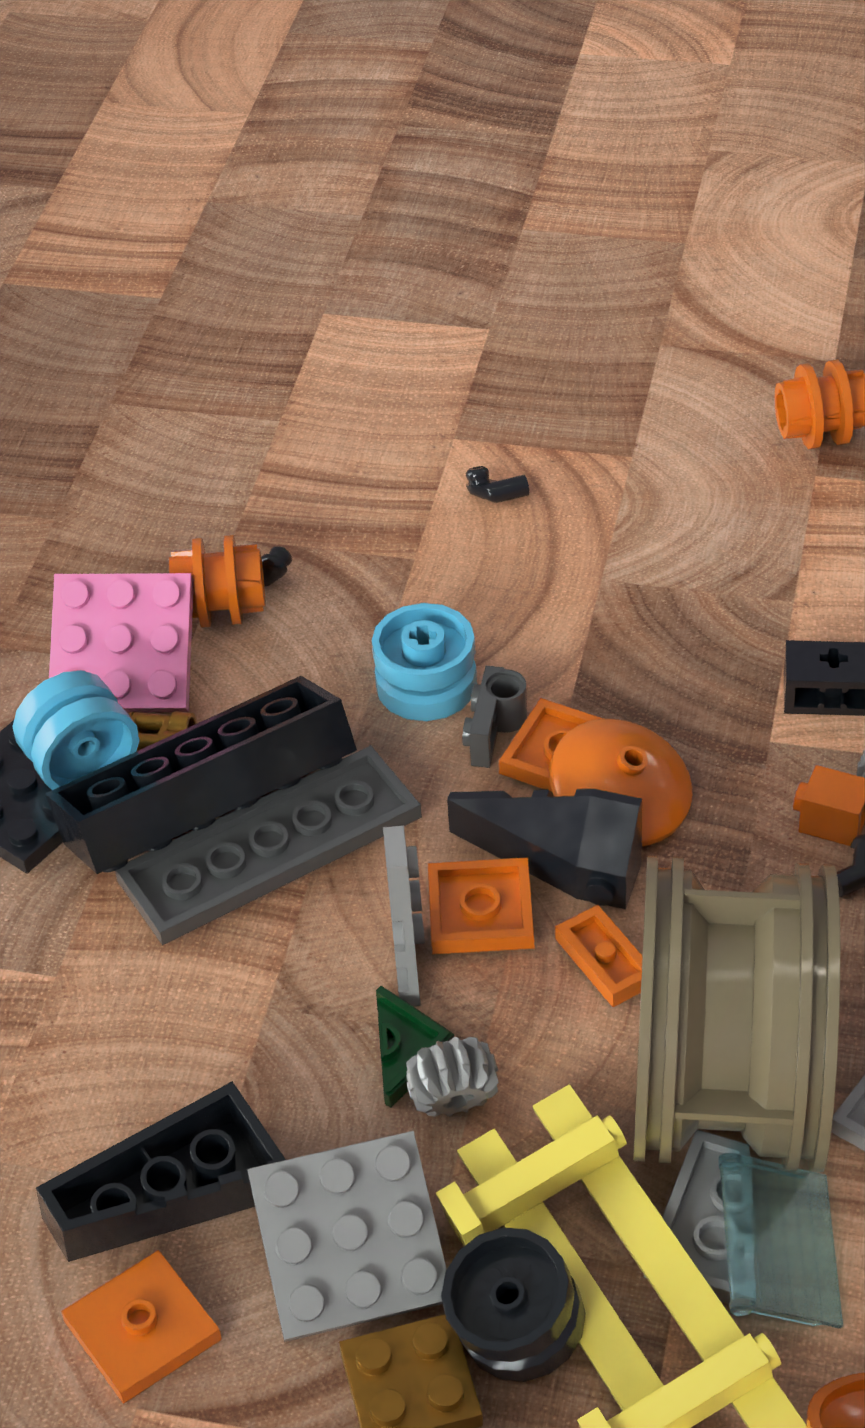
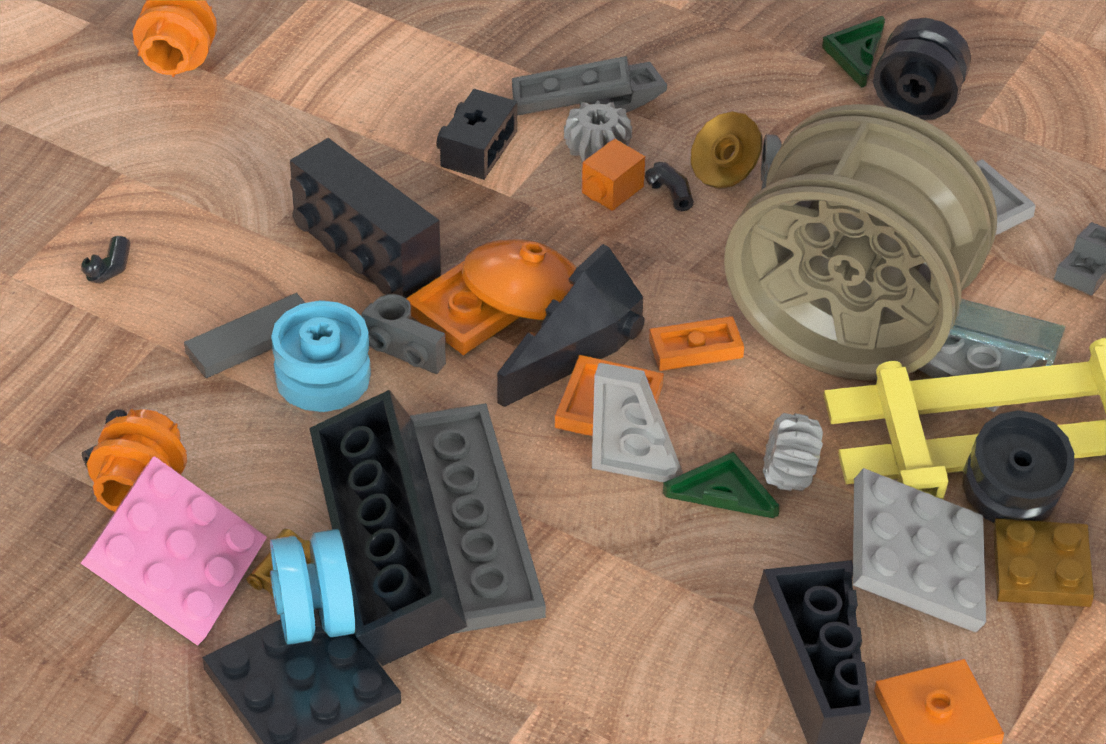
camera: 75 degrees left, 0 degrees up
none -> dark grey tile [184,293,305,378]
none -> black brick [290,138,441,298]

